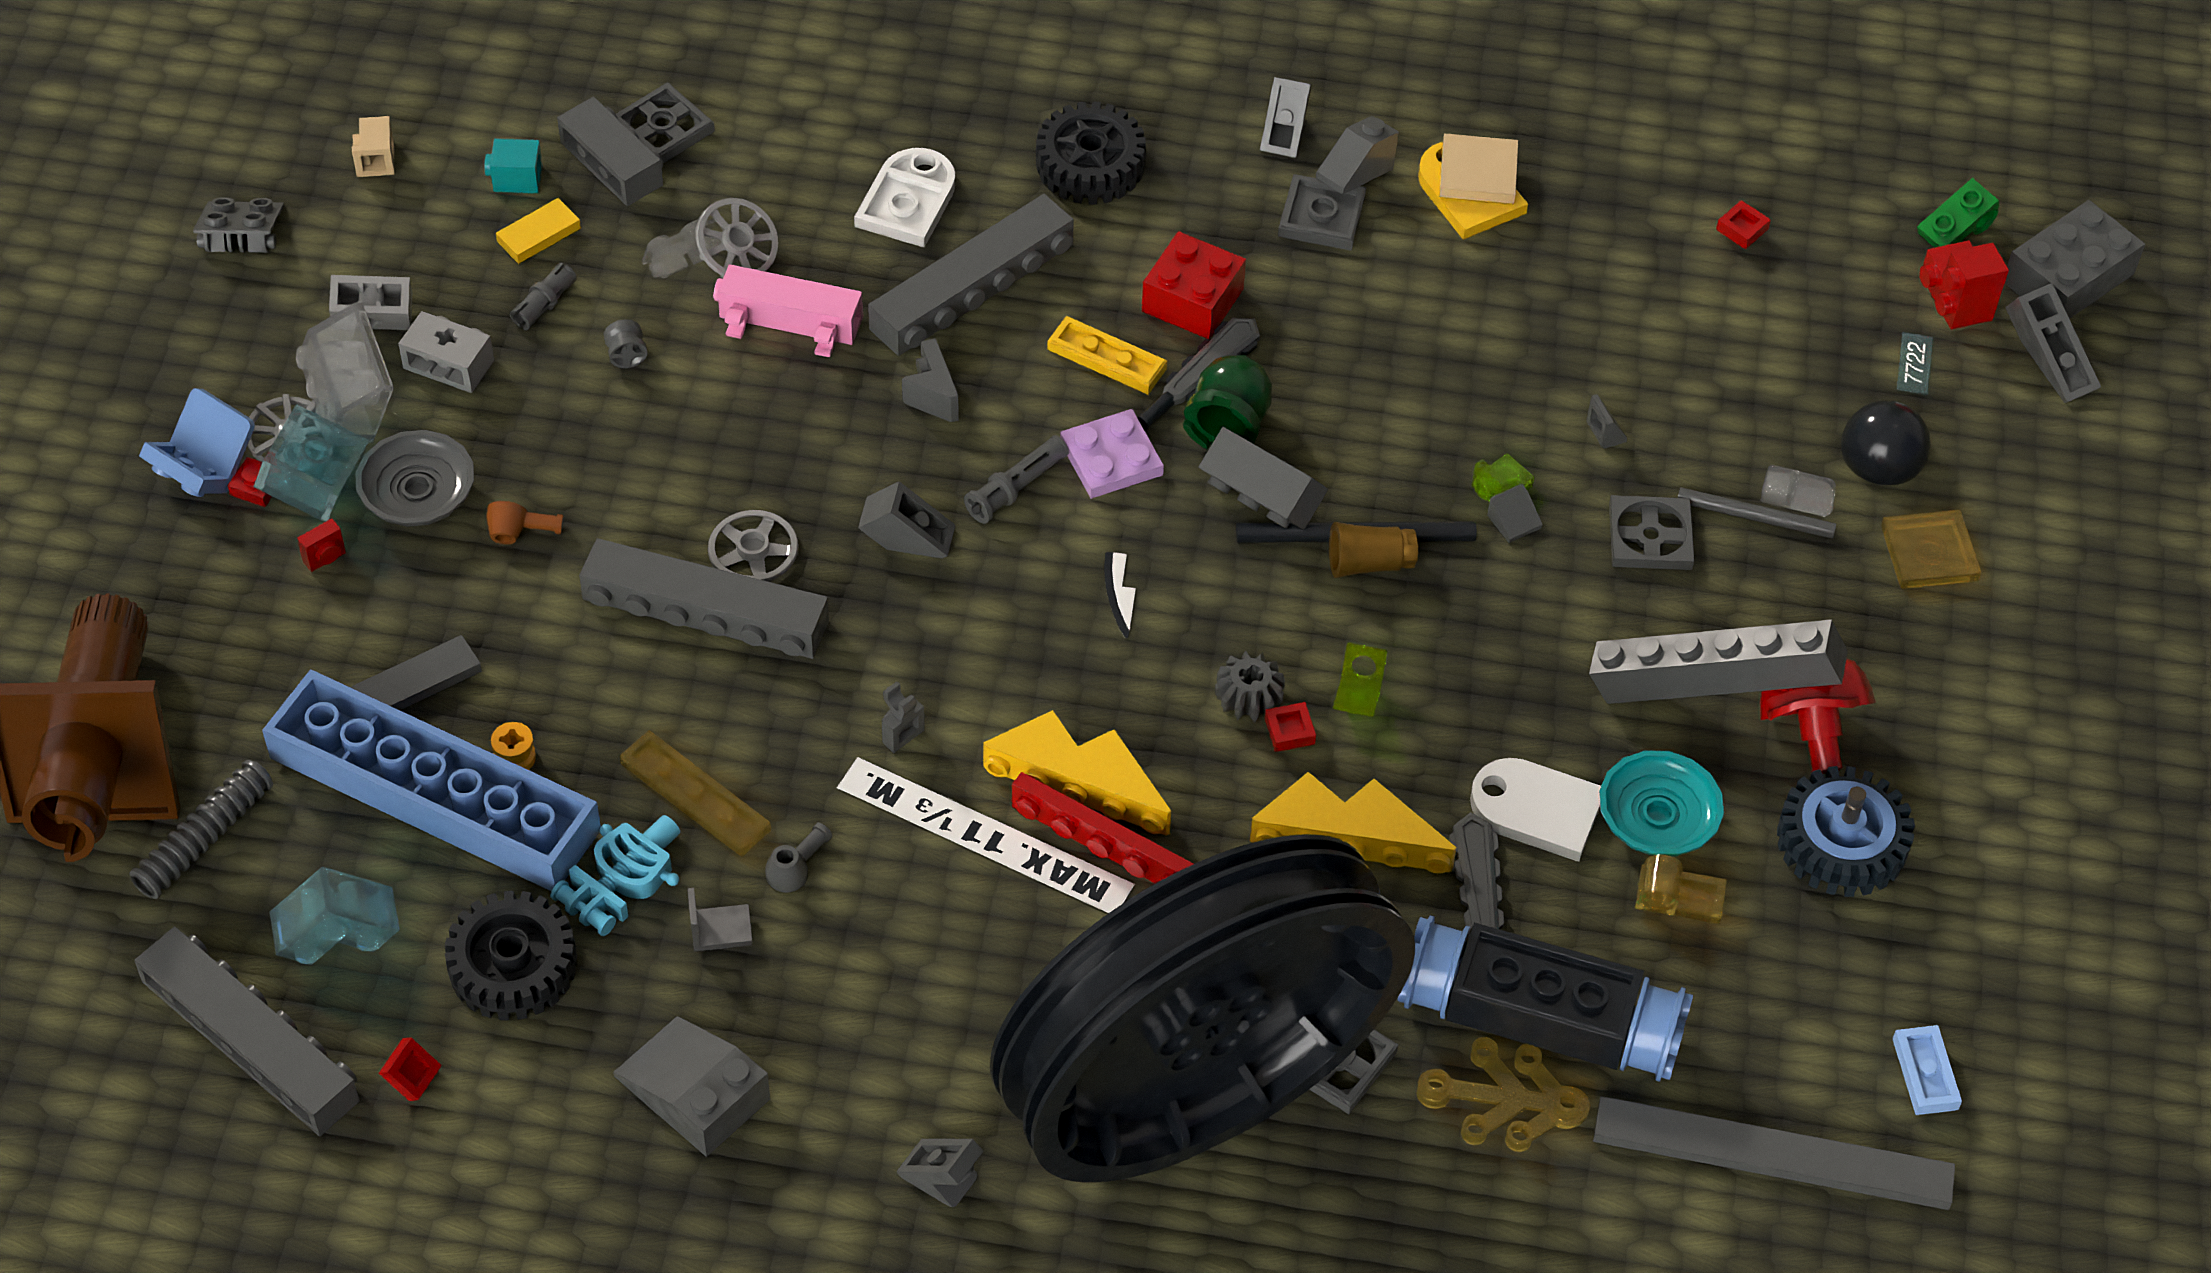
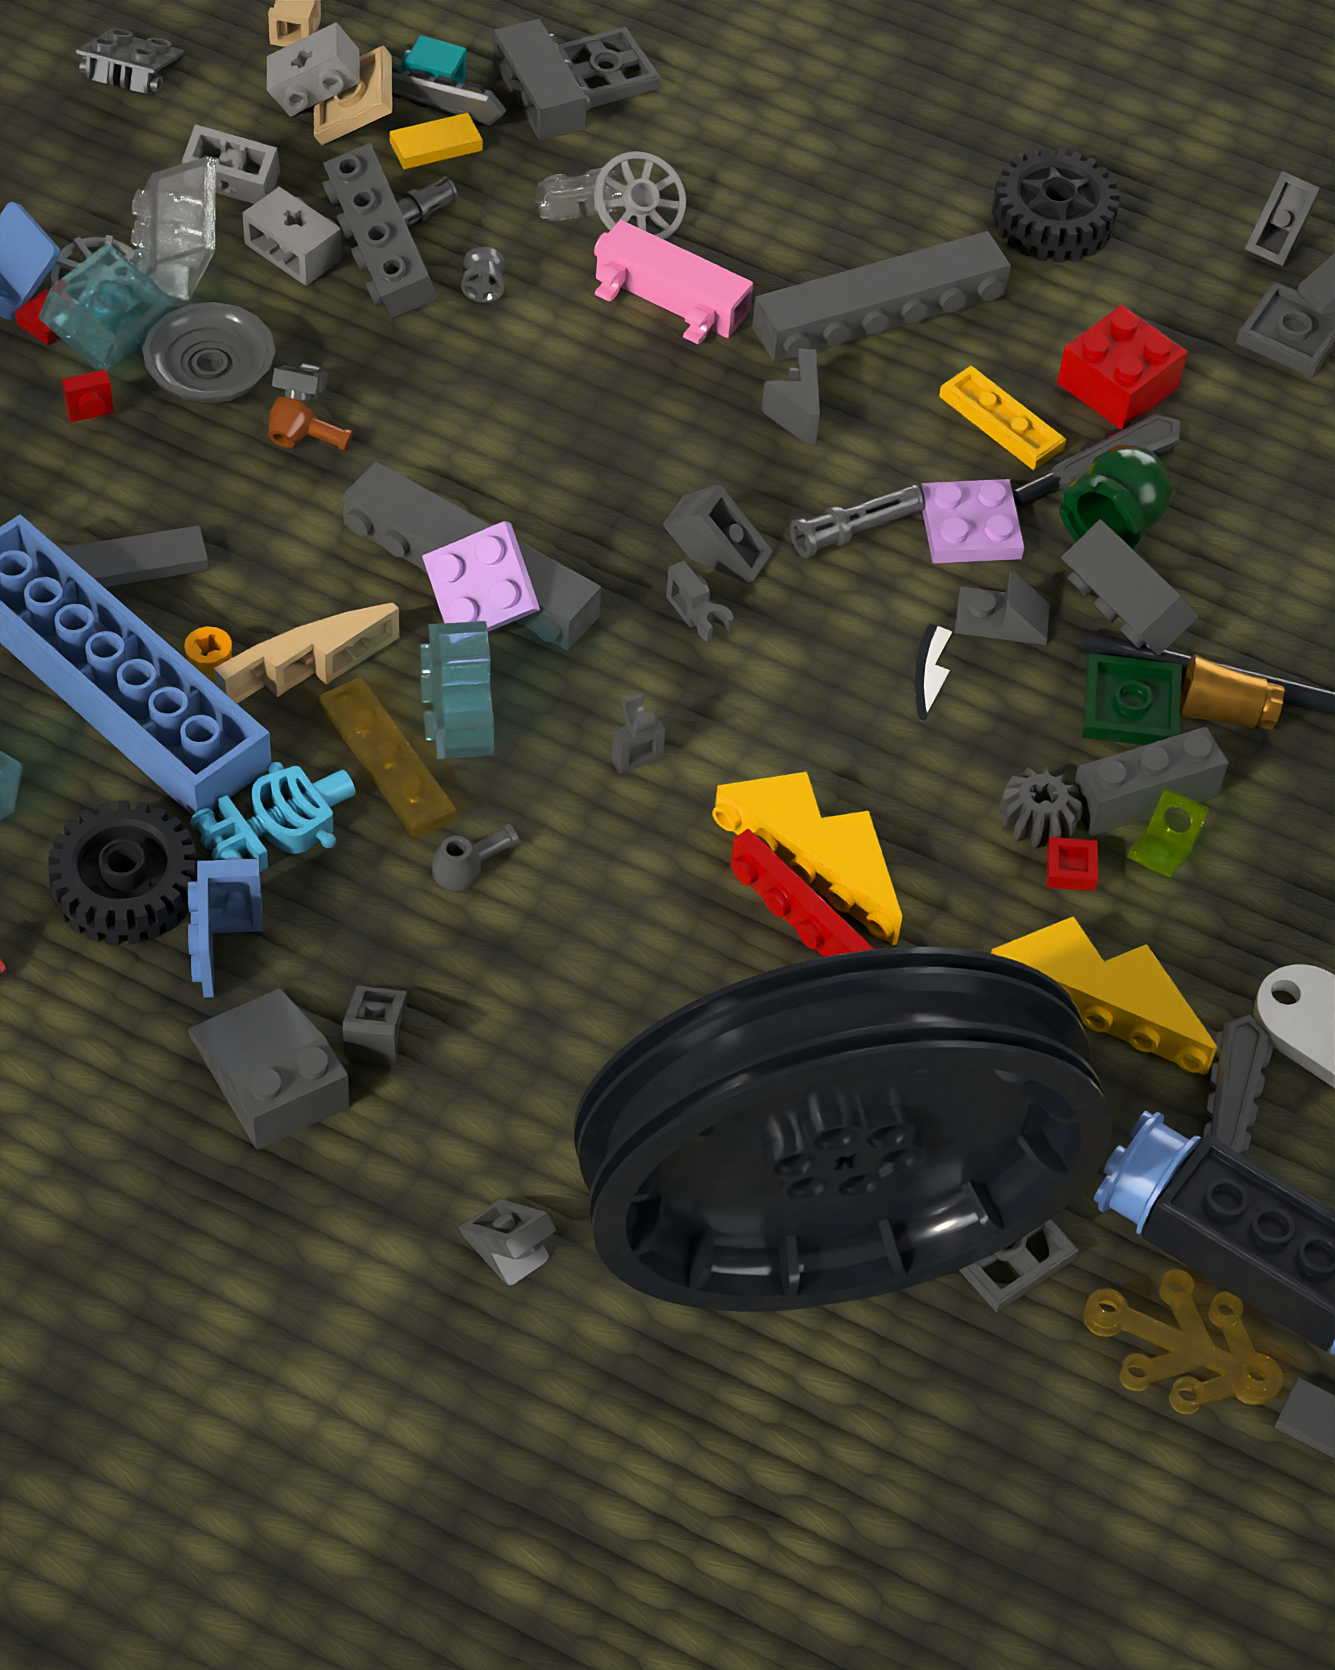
camera: 15 degrees right, 0 degrees up
flat silver bracket [688,888,752,952] -> none
light grey wheel [708,510,798,582] -> none
white sticker [837,757,1135,913] -> none
white tile [854,148,955,248] -> none
none -> medium blue bracket [188,857,263,998]
none -> tan slope [213,602,399,704]
none -> light grey brick [267,22,360,117]
none -> dark grey plate [272,363,328,401]
none -> tan tile [314,46,392,145]
none -> dark grey brick [322,143,438,319]
none -> dark grey slope [343,986,407,1066]
none -> dark grey sword [392,63,506,126]
none -> clear light blue brick [420,621,494,759]
none -> lavender plate [422,521,540,644]
none -> dark grey plate [666,560,734,642]
none -> dark grey slope [954,570,1050,645]
none -> dark grey brick [1073,727,1228,836]
none -> dark green plate [1082,653,1182,745]

